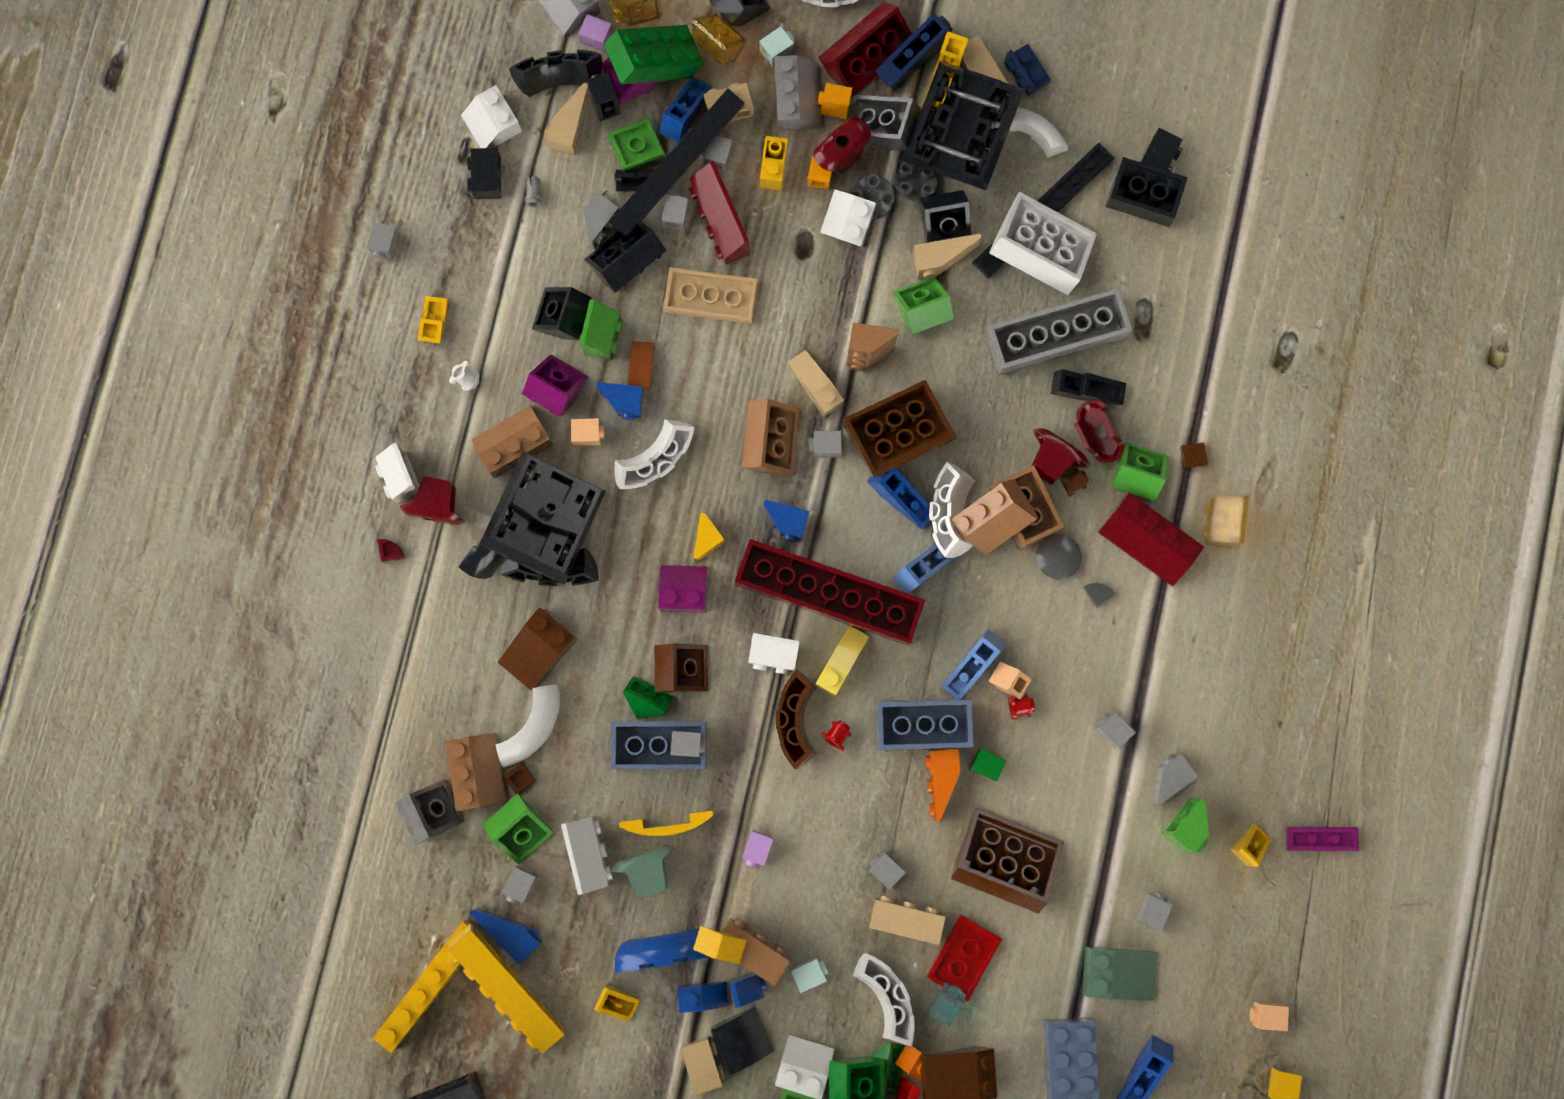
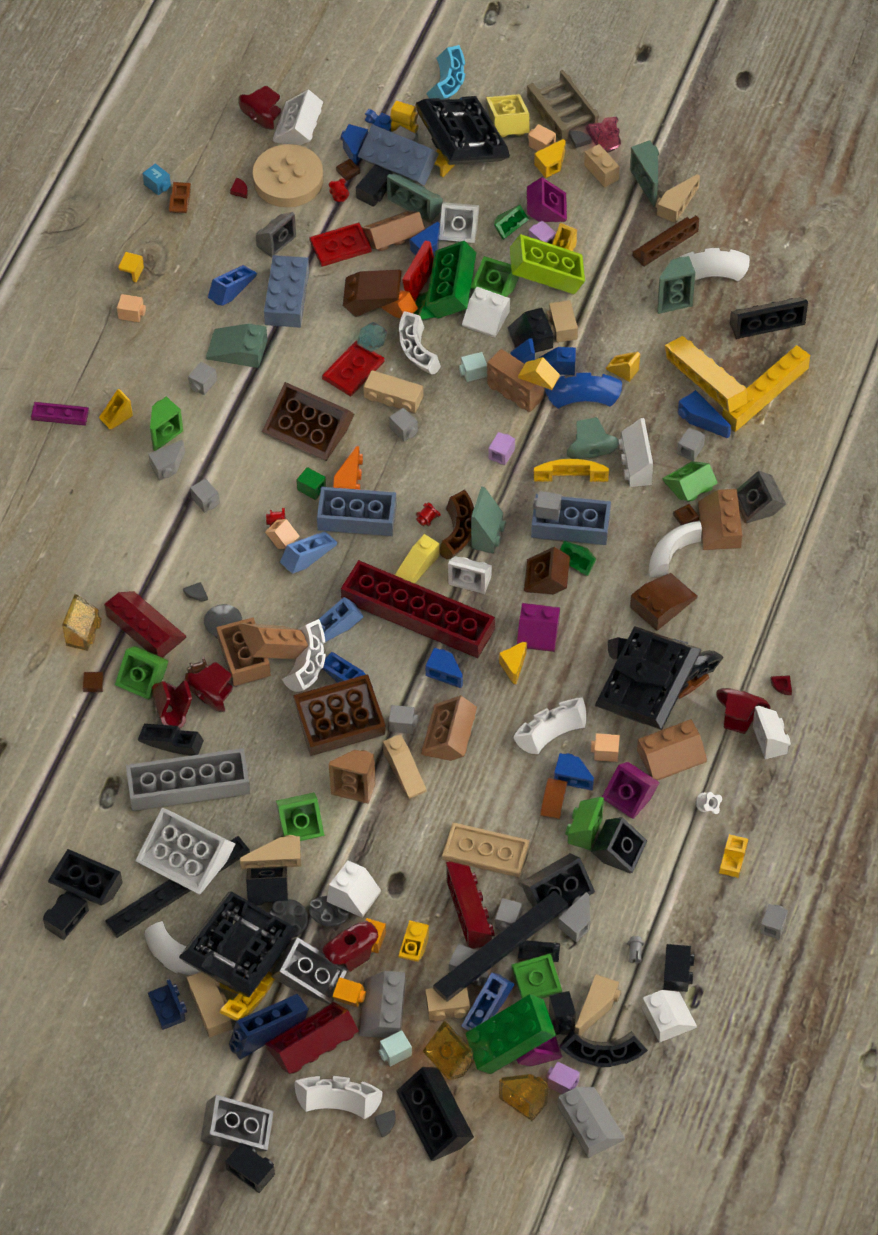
camera: 170 degrees left, 25 degrees down
none -> sand green slope [471,486,506,554]

